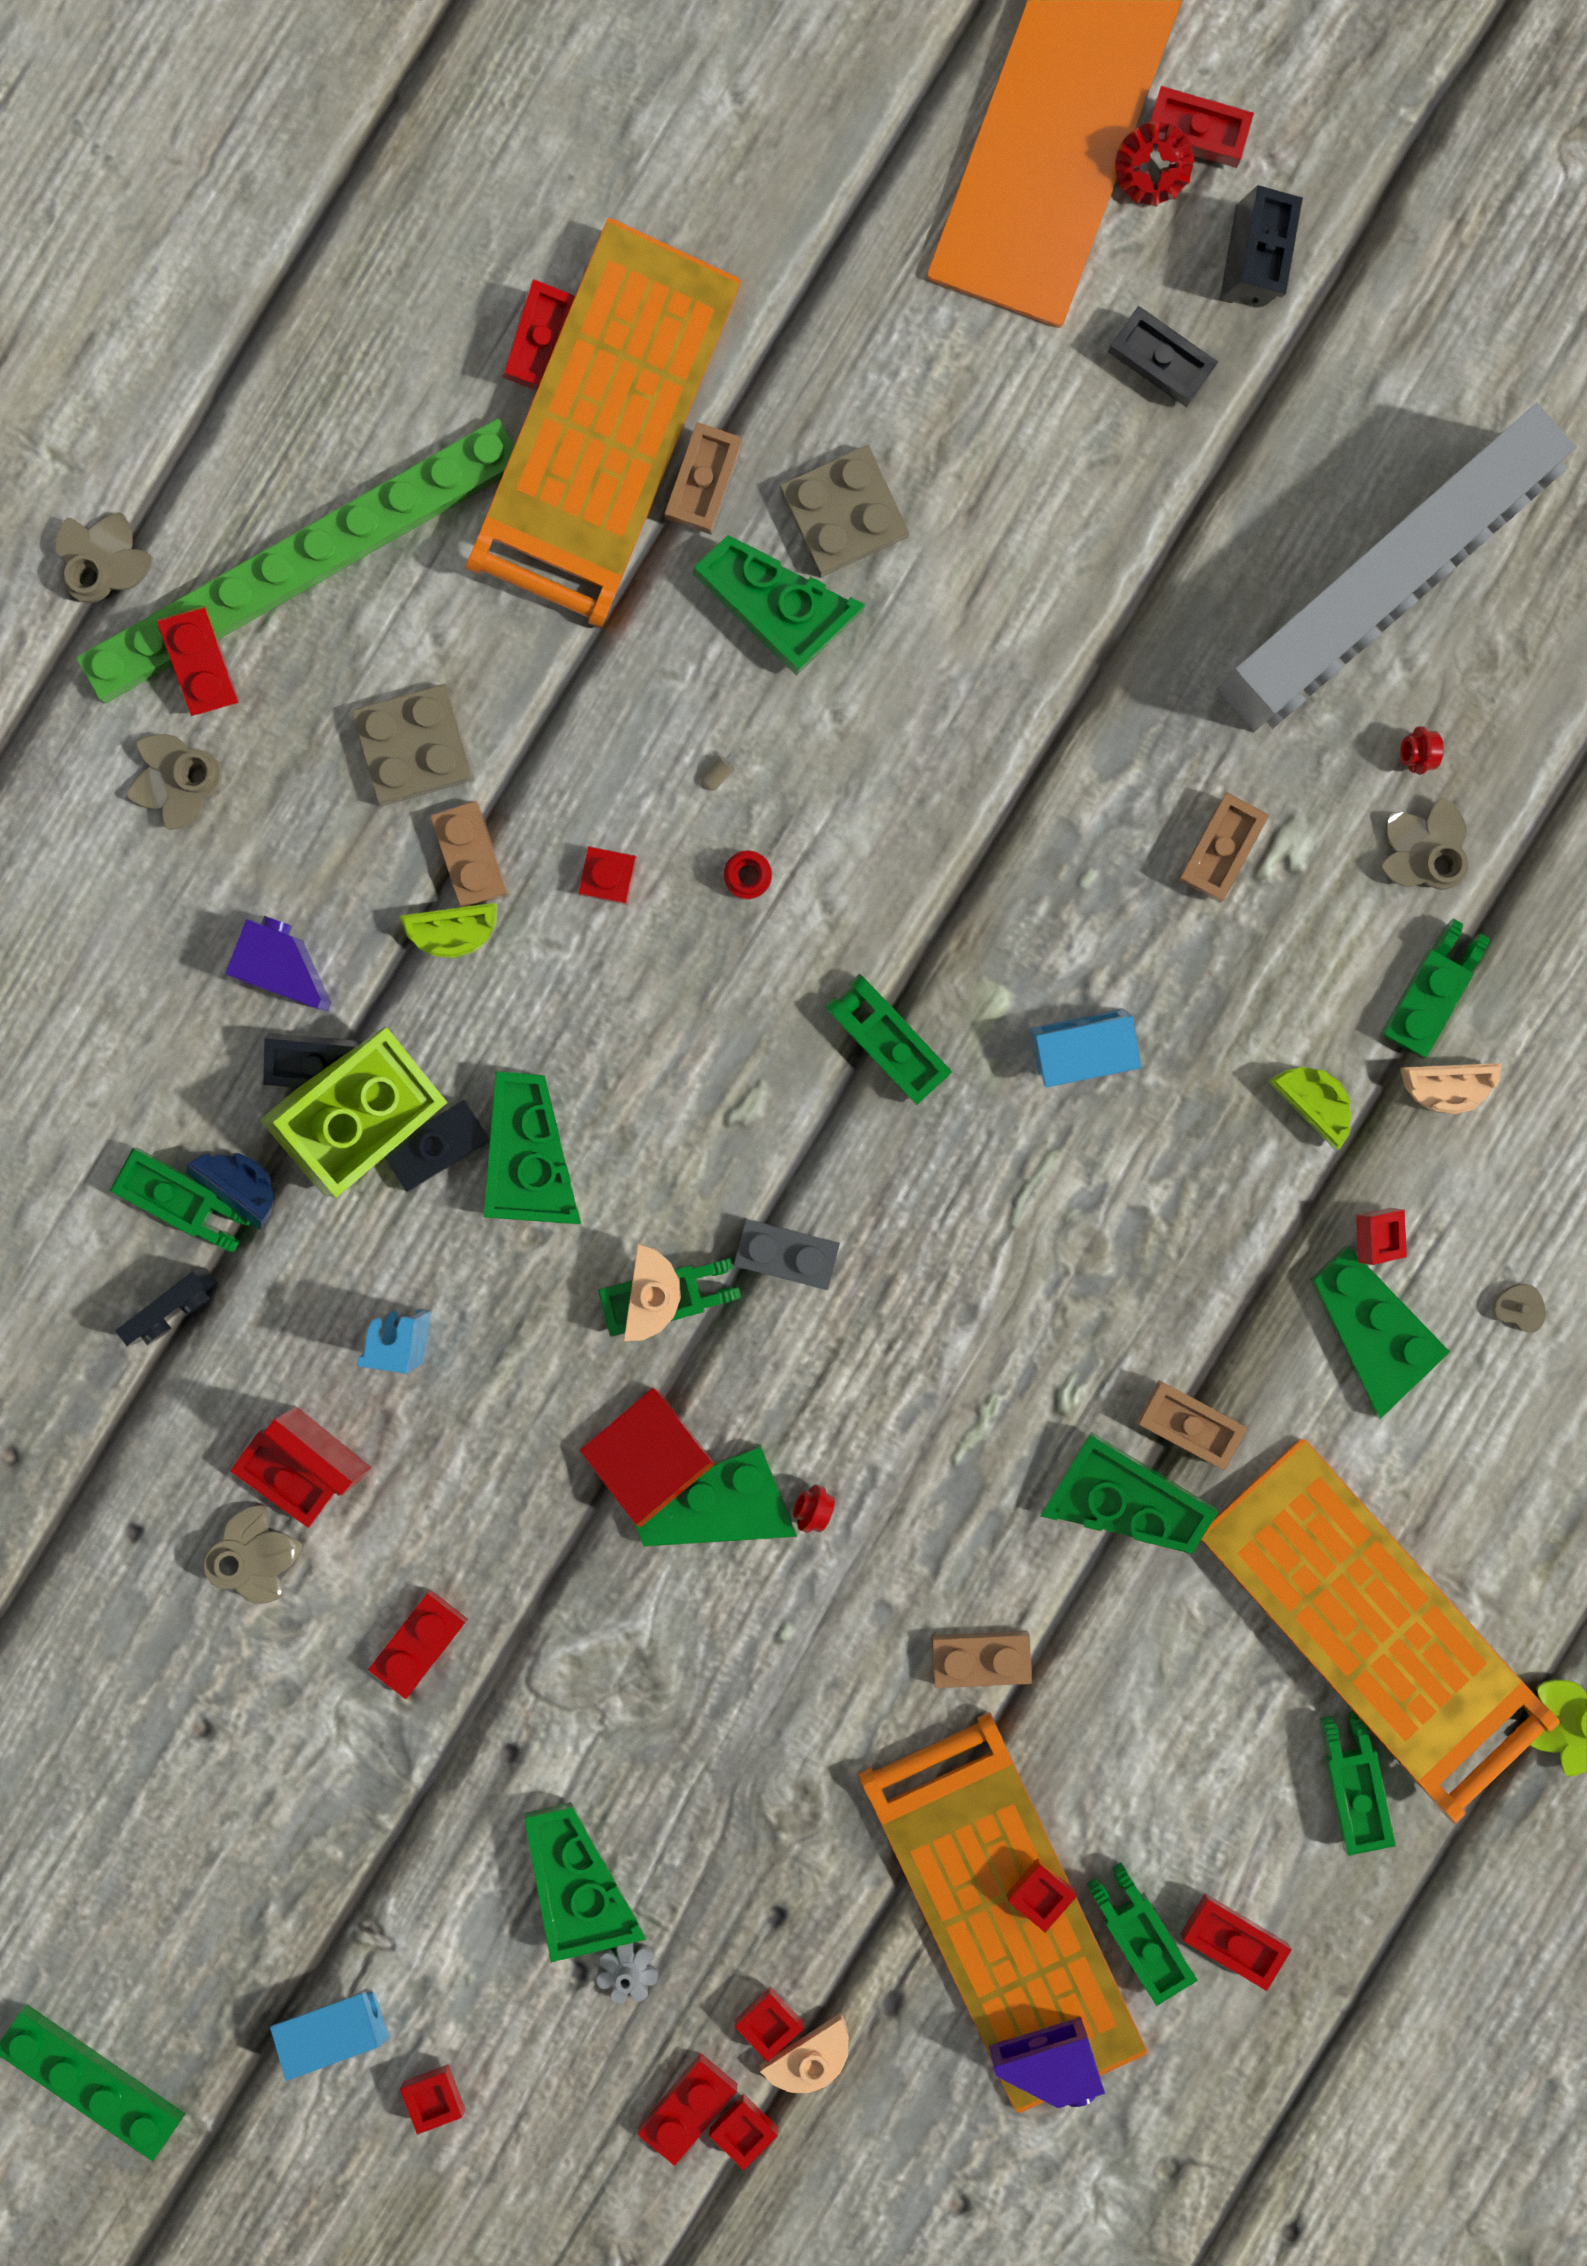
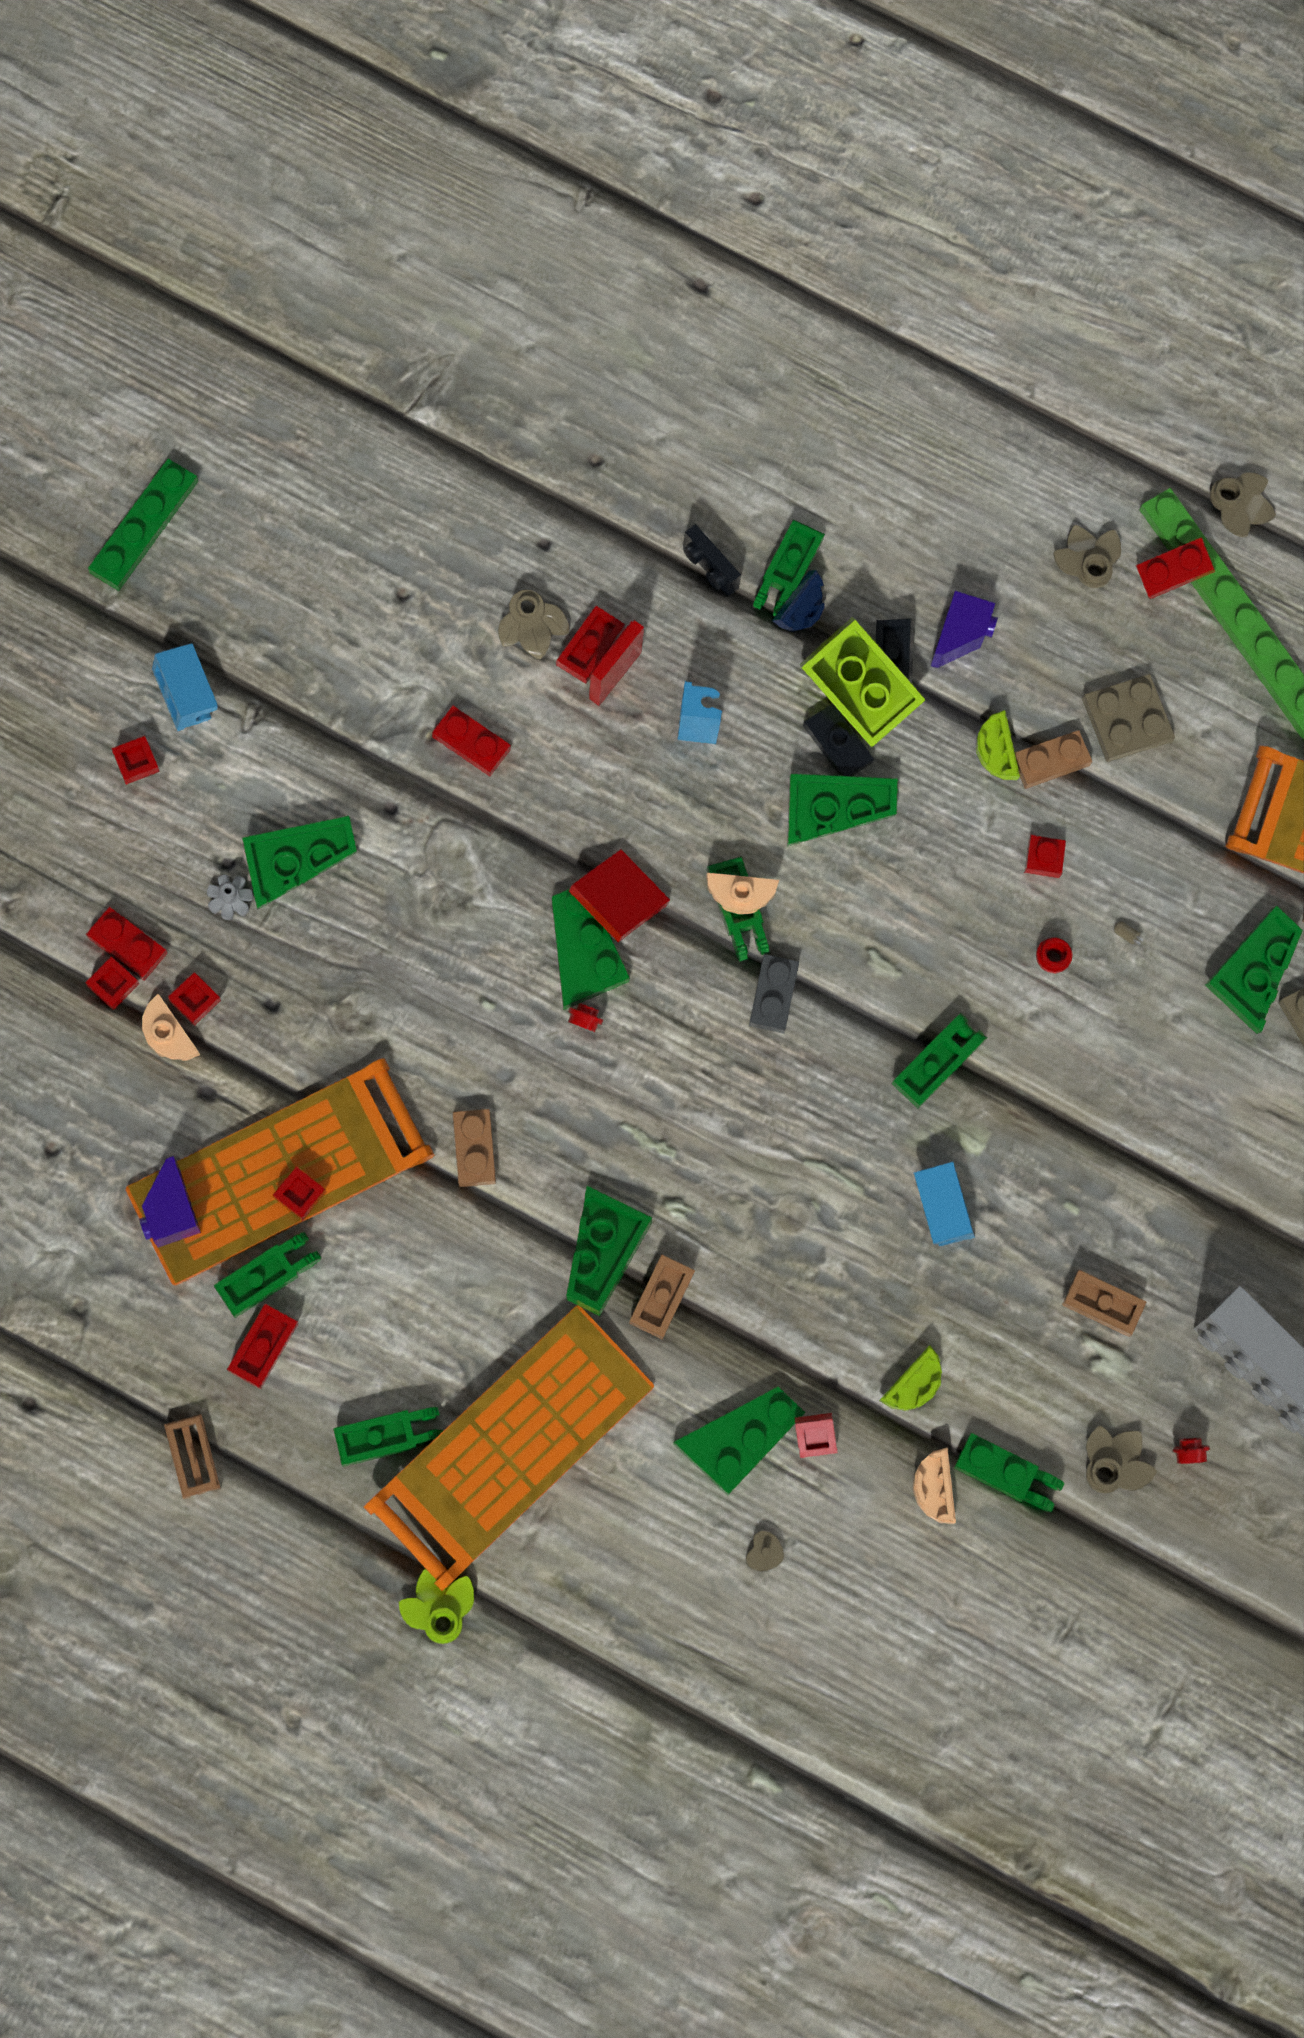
camera: 80 degrees right, 15 degrees down
none -> medium nougat tile [164,1414,221,1499]

